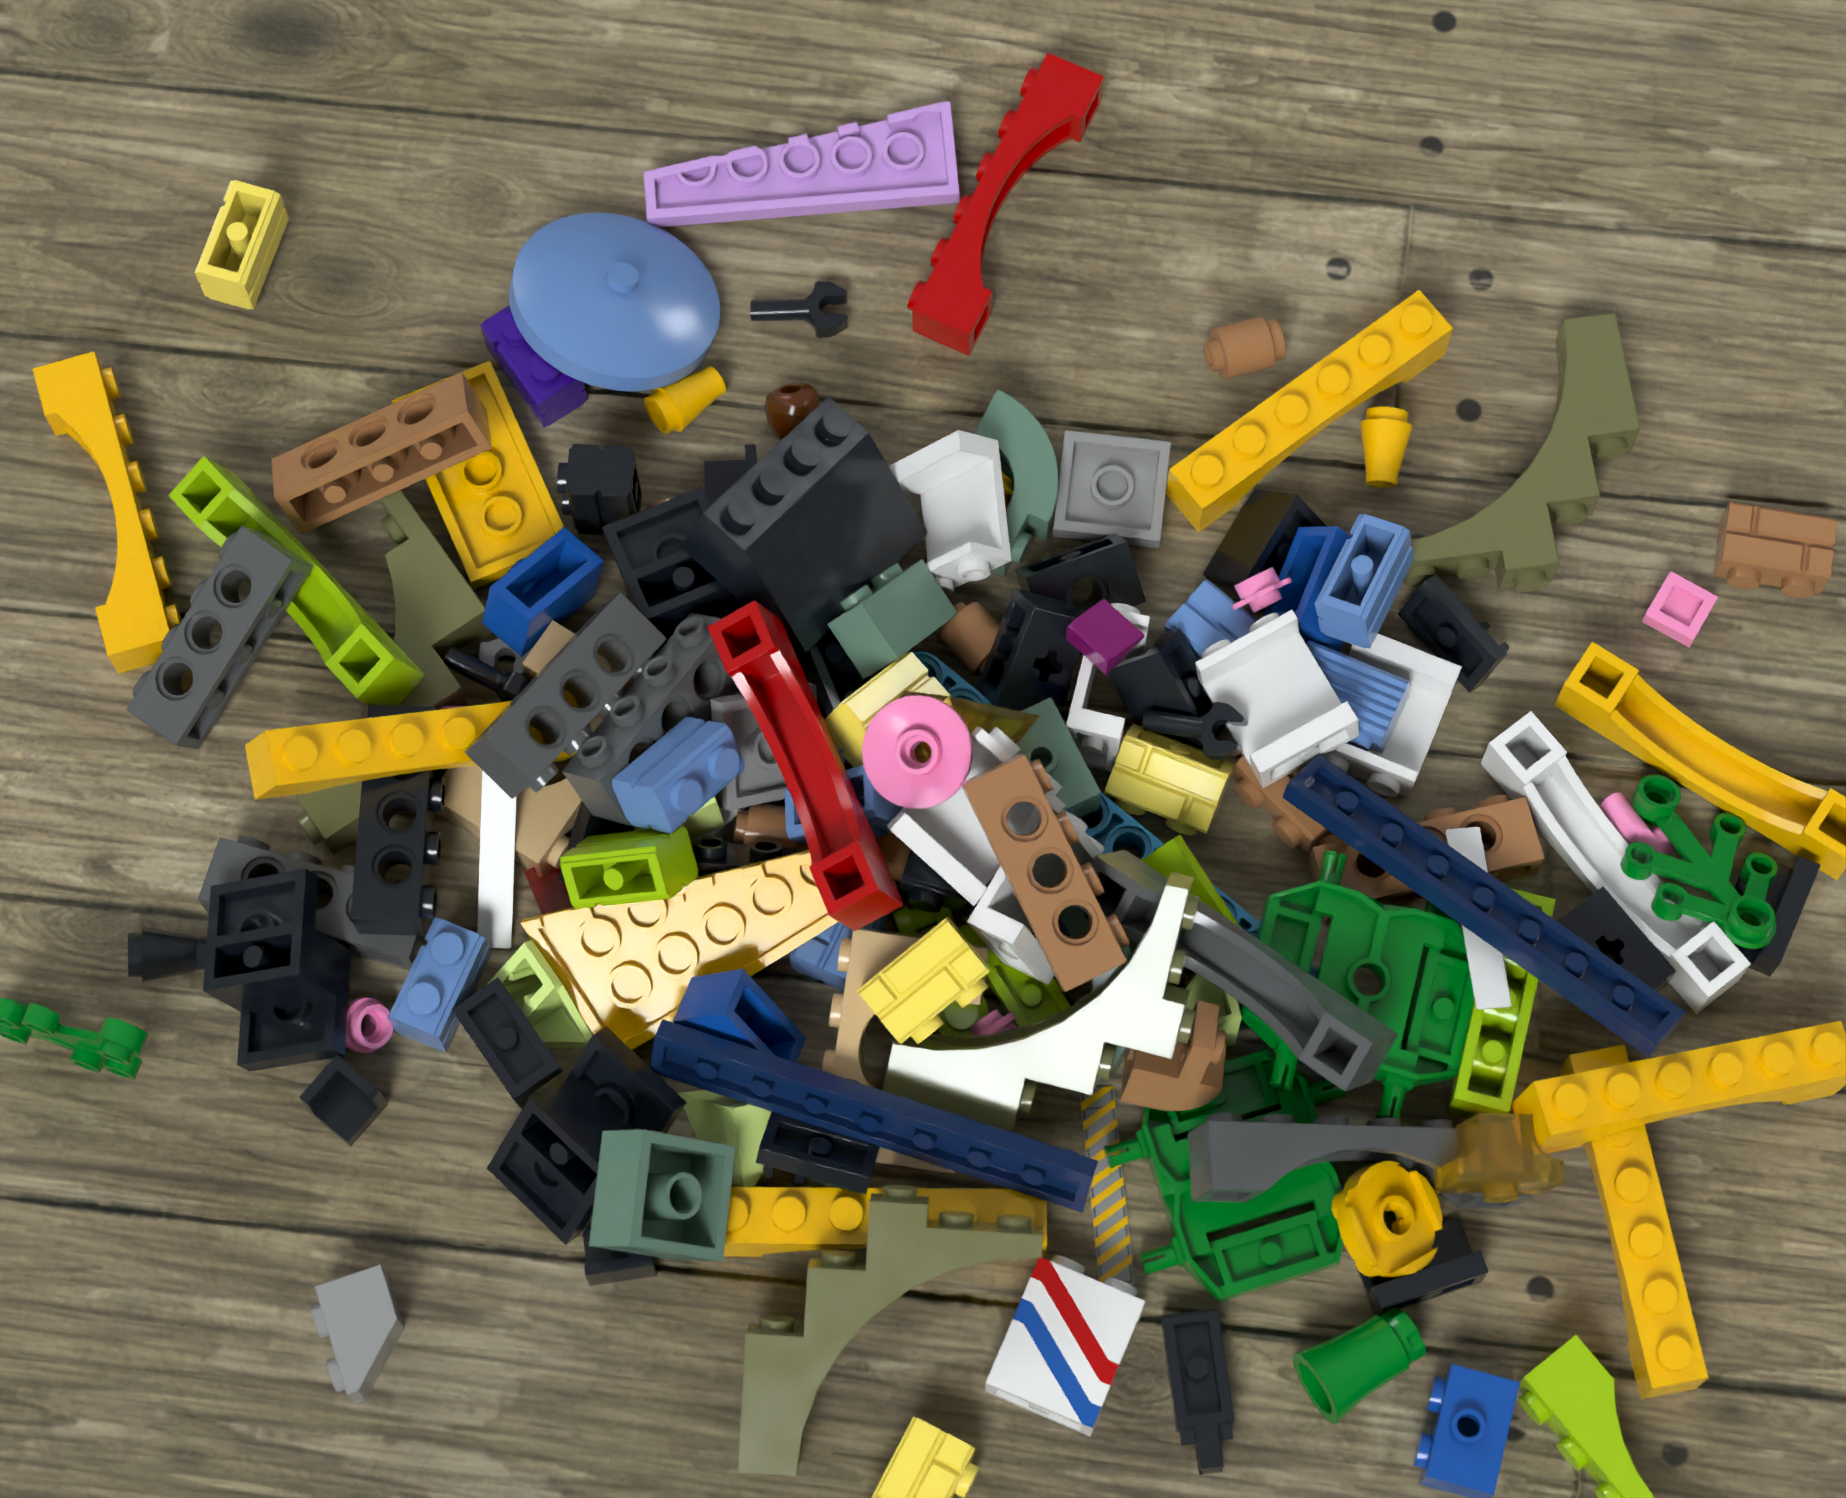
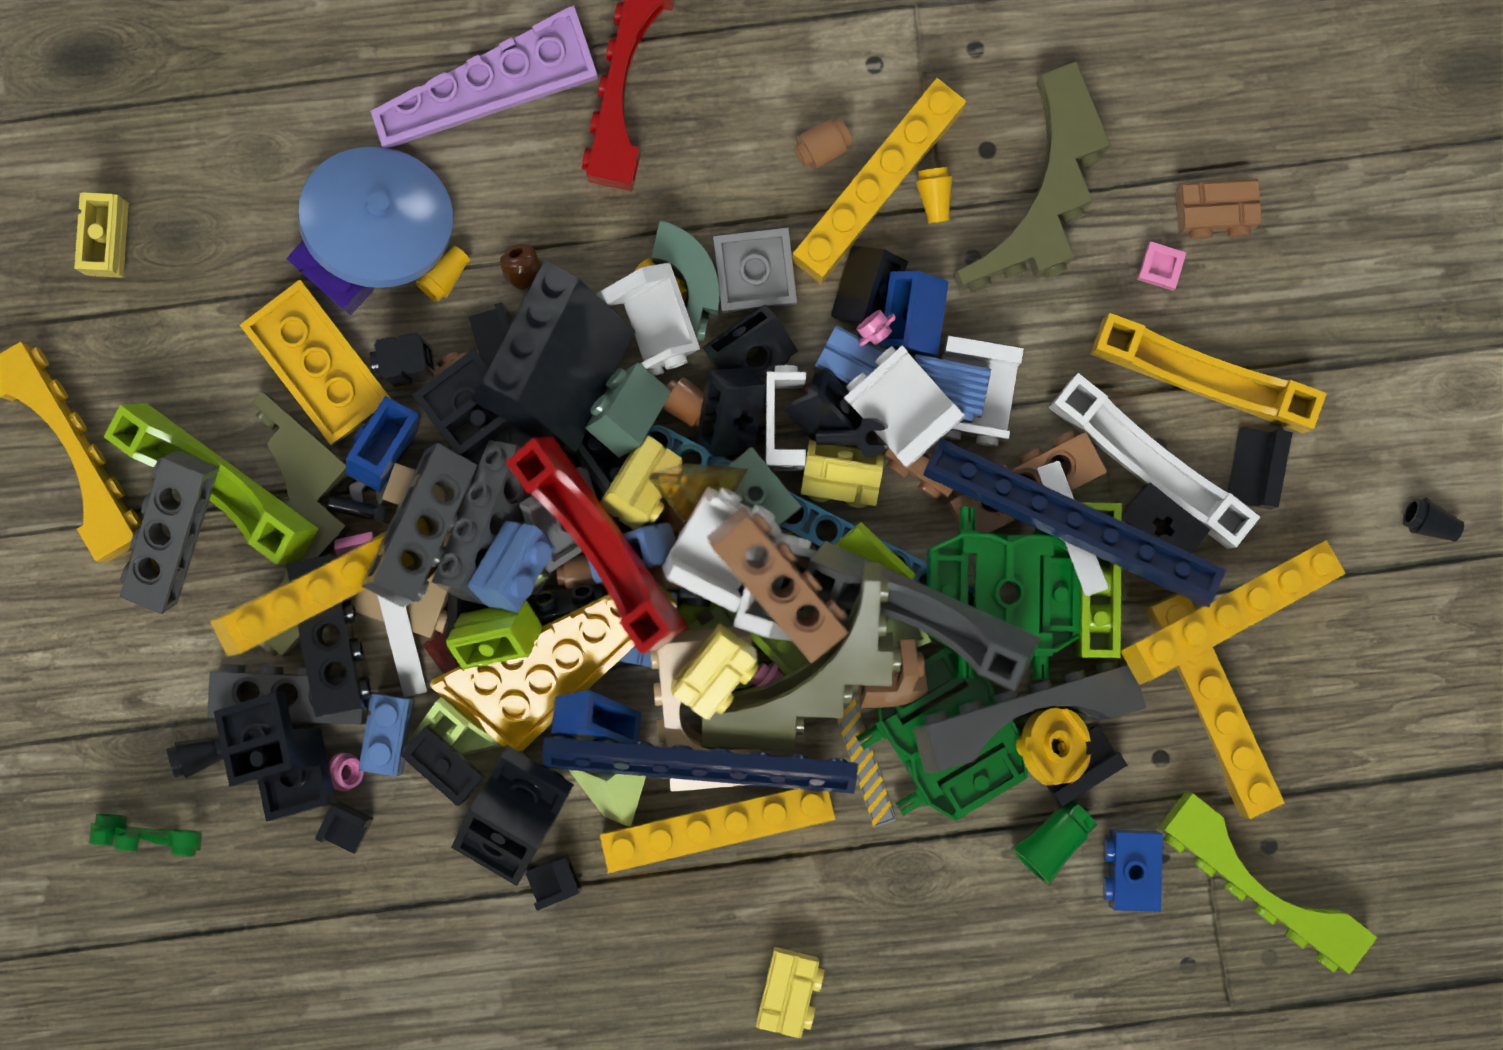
camera: 15 degrees left, 15 degrees up
medium nougat brick [271,372,492,535] -> none
light grey slope [310,1264,404,1404] -> none
sand green brick [589,1129,736,1262] -> none
olive arch [738,1185,1043,1476] -> none
black bar [750,281,848,338] -> none
black plate [756,1111,880,1195] -> none
bright pink dish [862,696,973,809] -> none
panel [985,1255,1145,1437] -> none
magenta slope [1066,599,1144,675] -> none
black hinge [1160,1308,1235,1475] -> none
medium blue brick [1315,514,1414,649] -> none
black plate [1398,574,1510,693] -> none
clear yellow brick [1434,1113,1565,1203] -> none
bright pink arm [1600,792,1675,854] -> none
green plant [1620,775,1778,949] -> none

